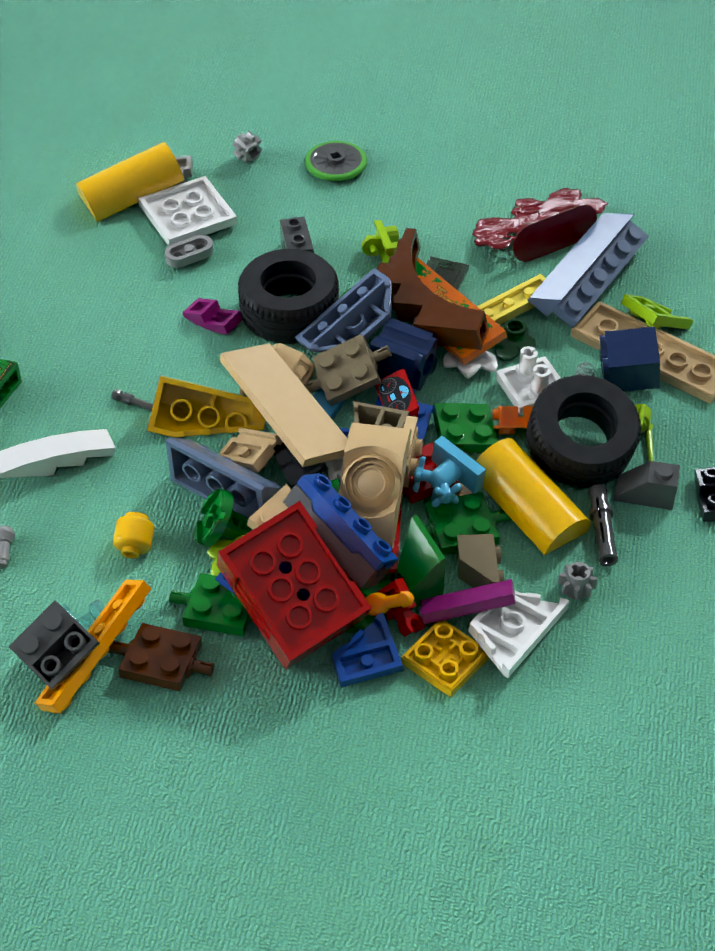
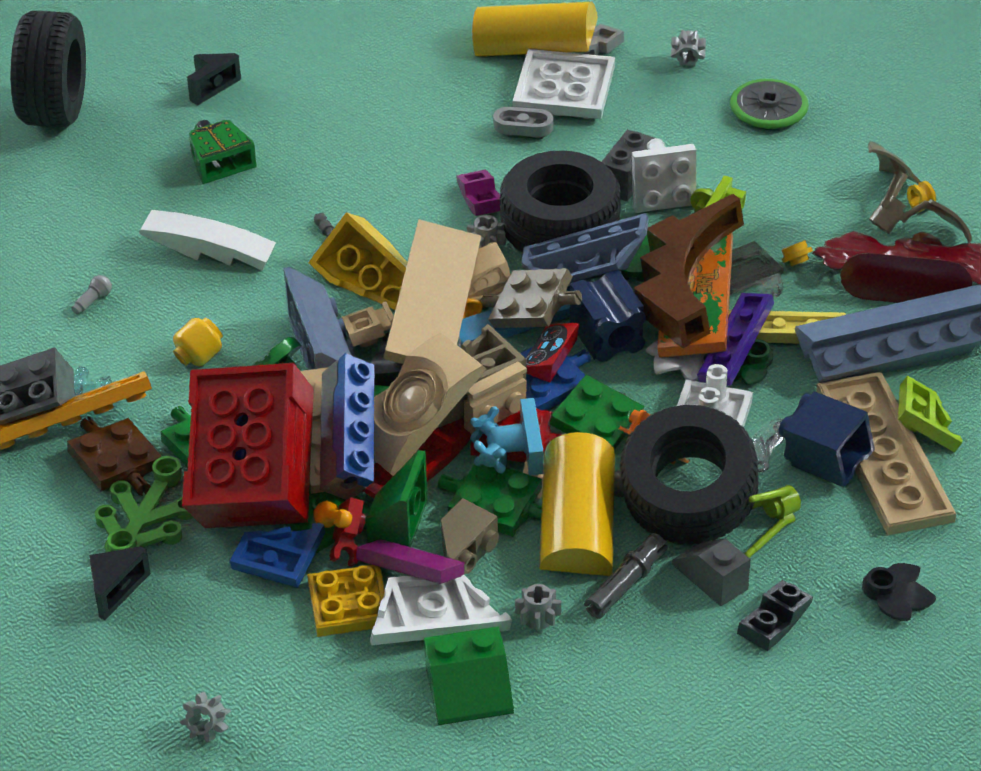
camera: 40 degrees right, 5 degrees down
none -> black slope [89,546,151,620]
none -> bright green plant [95,456,194,552]
none -> light grey gear [180,692,231,742]
none -> green slope [424,626,514,725]
none -> light grey gear [467,215,506,248]
none -> white plate [632,138,697,213]
none -> dark purple tile [697,293,774,386]
none -> clear hinge [755,273,784,297]
none -> yellow plate [781,240,813,266]
none -> dark tan plant [868,141,972,244]
none -> yellow bush [907,181,936,212]

